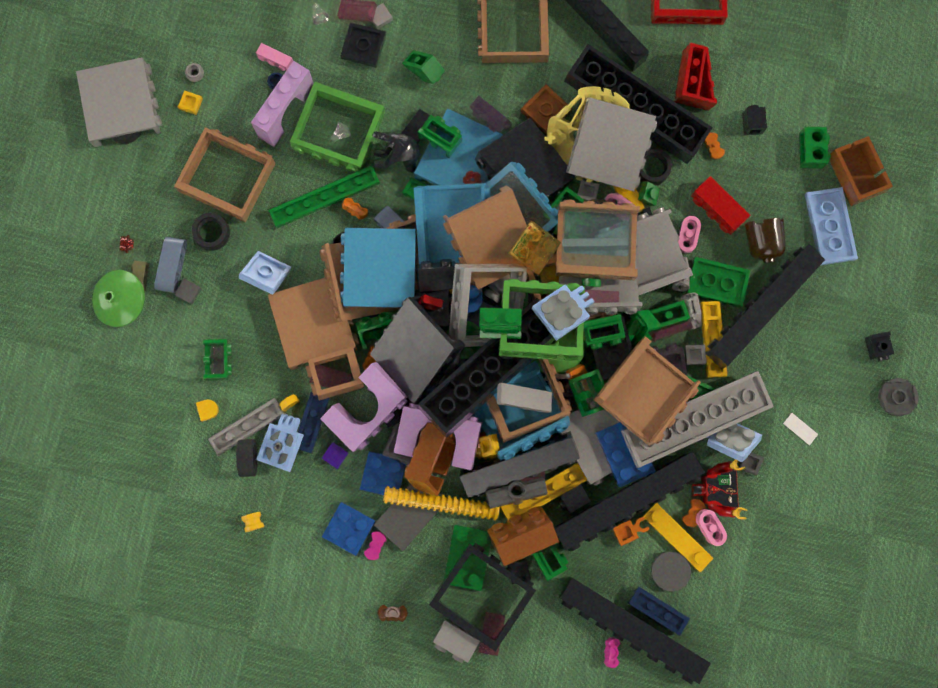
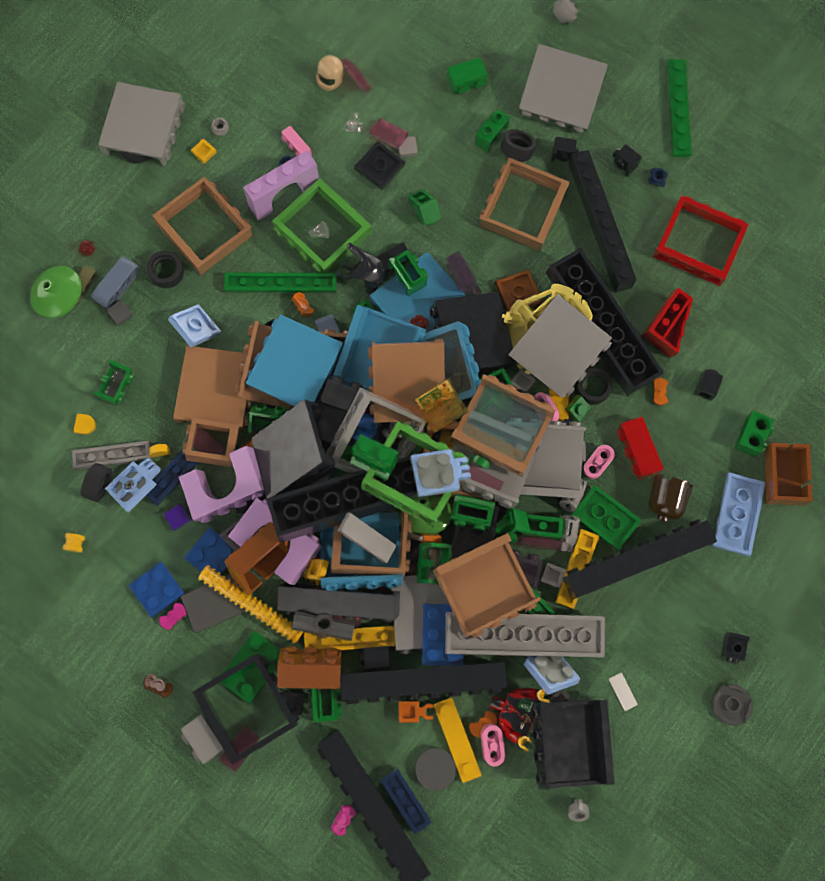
camera: 25 degrees right, 5 degrees down
red plate [419,295,444,312] -> none
none -> black panel [531,700,615,790]
none -> light grey tile [568,799,589,822]

